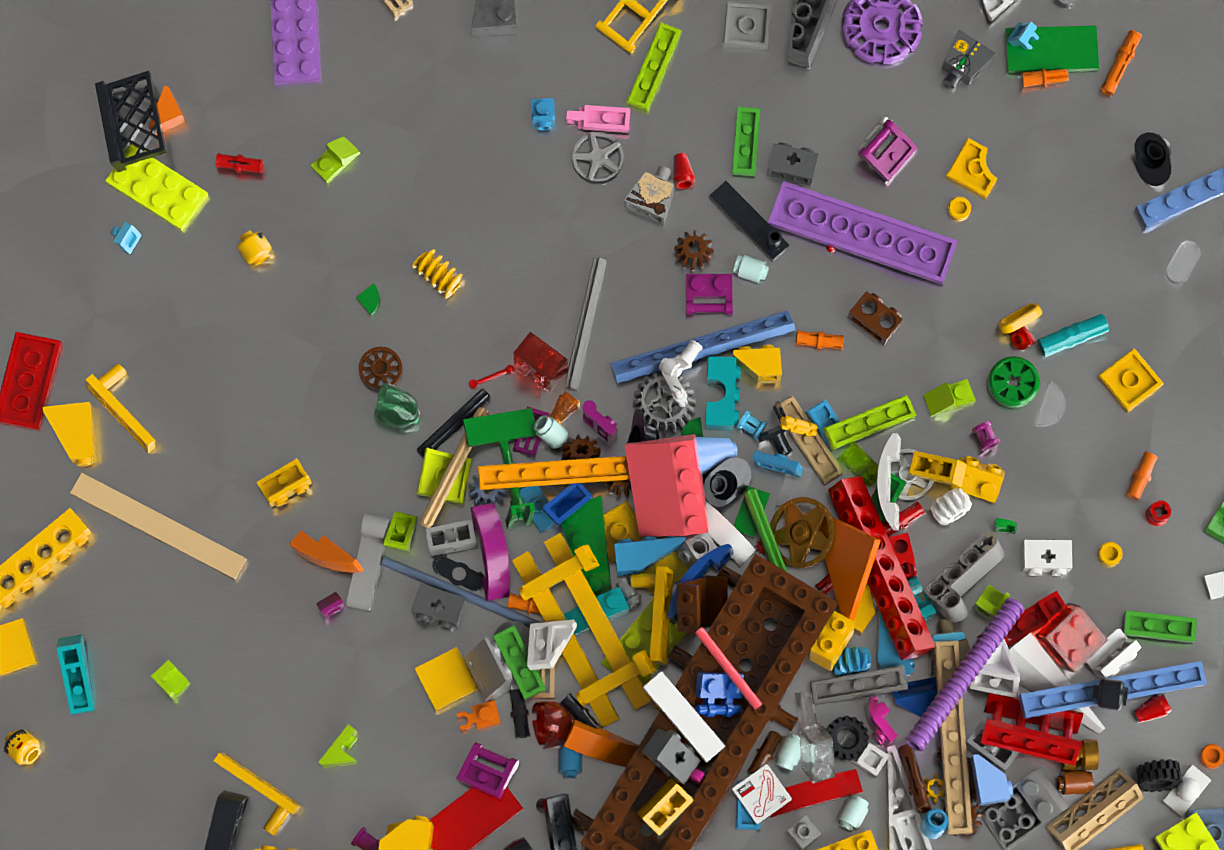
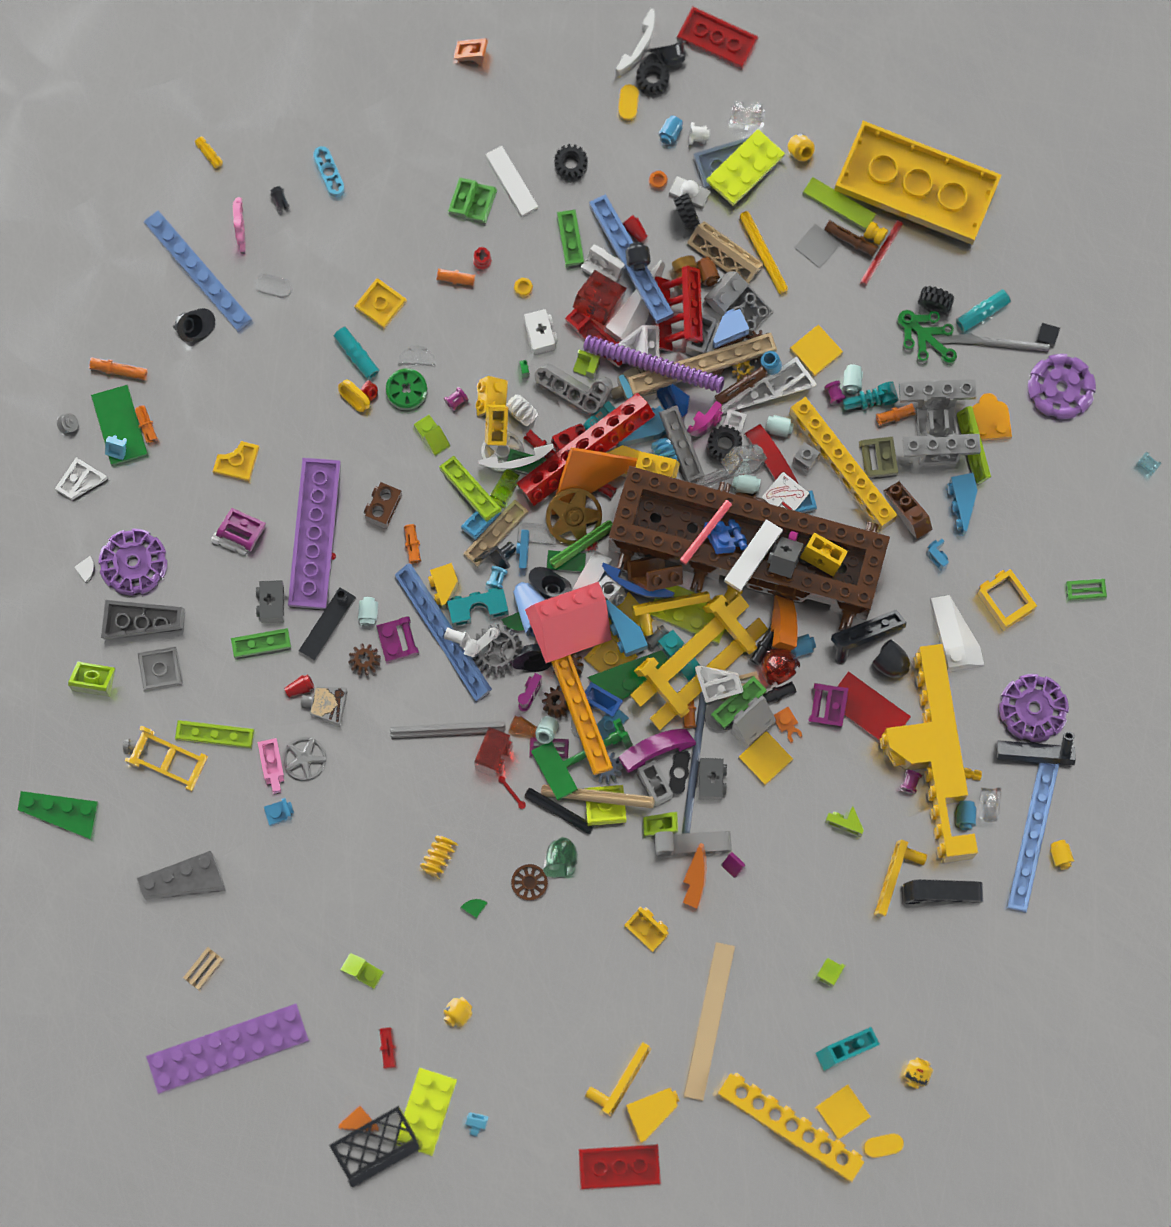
camera: 105 degrees left, 0 degrees up
yellow axle [780,416,818,437] -> none
dark grey torso [942,29,995,88] -> none
yellow tile [947,197,971,221] -> none

